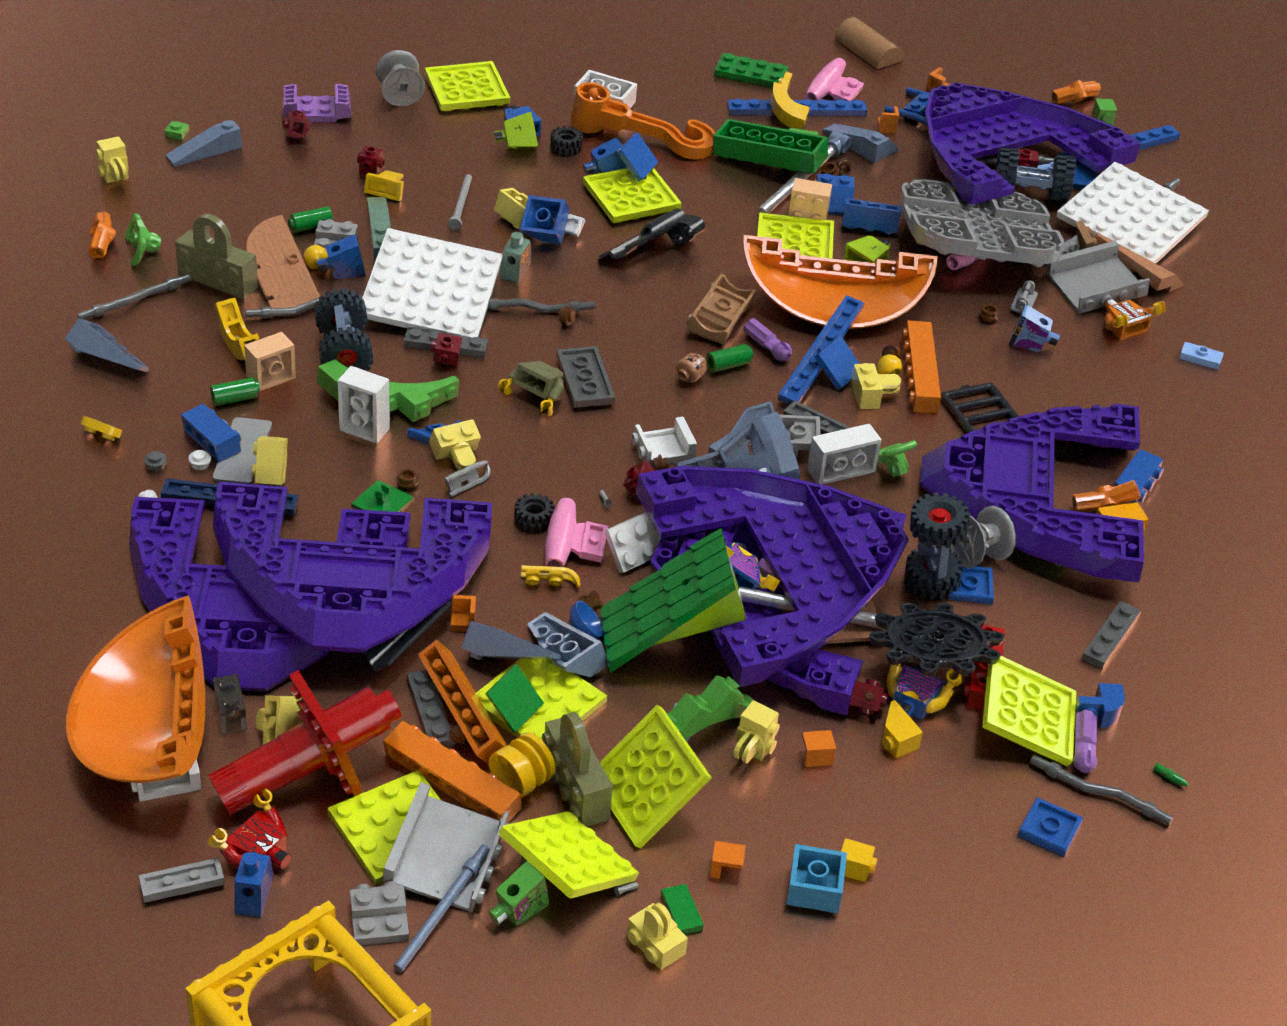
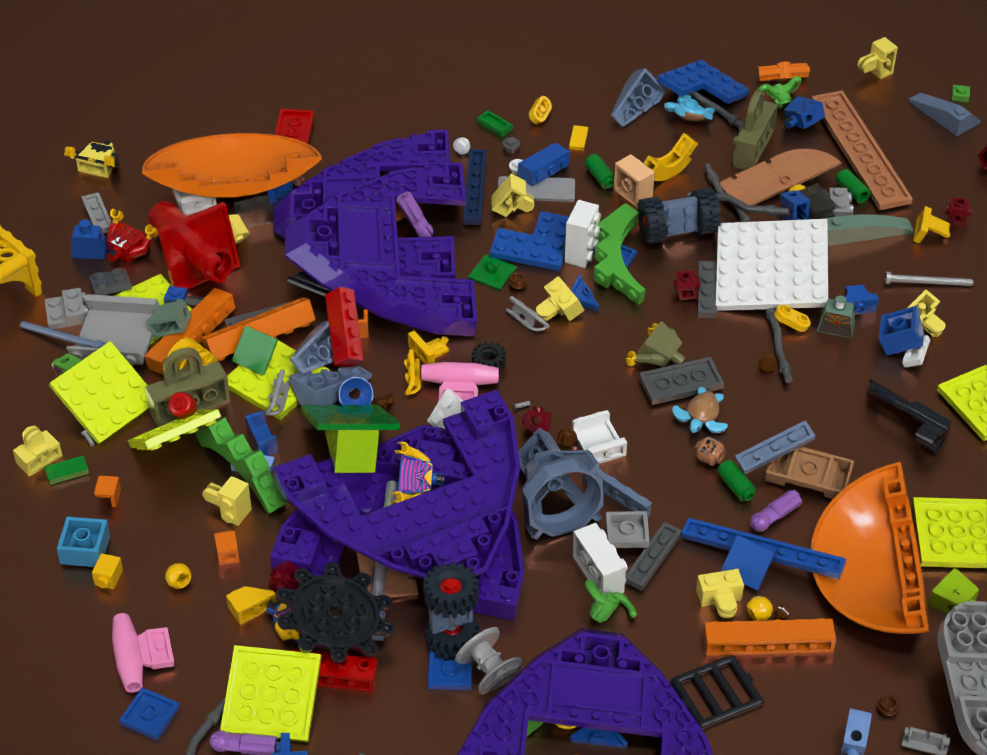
camera: 90 degrees right, 5 degrees up
none -> torso [64,140,119,178]
none -> dark grey plate [89,268,132,295]
none -> bright pink plate [112,613,174,693]
none -> sand green torso [146,299,191,338]
none -> blue plate [164,286,188,304]
none -> yellow piece [165,563,192,589]
none -> red head [168,392,197,419]
none -> dark grey tile [185,295,205,306]
none -> blue panel [245,411,278,456]
none -> light grey piece [265,370,291,416]
none -> red plate [275,109,315,144]
none -> red brick [325,287,363,367]
none -> medium lavender piece [396,191,433,237]
none -> yellow piece [408,331,449,364]
none -> green tile [477,110,513,137]
none -> blue plate [490,211,569,271]
none -> yellow piece [569,125,588,151]
none -> blue plate [657,60,750,104]
none -> medium azure animal [664,95,715,122]
none -> animal [672,387,728,433]
none -> dark grey bar [688,191,790,216]
none -> sand blue plate [735,420,815,474]
none -> yellow plate [774,305,811,332]
none -> blue torso [783,96,825,129]
none -> clear smoke brick [799,183,836,219]
none -> nougat plate [811,90,913,210]
none -> blue brick [844,285,879,314]

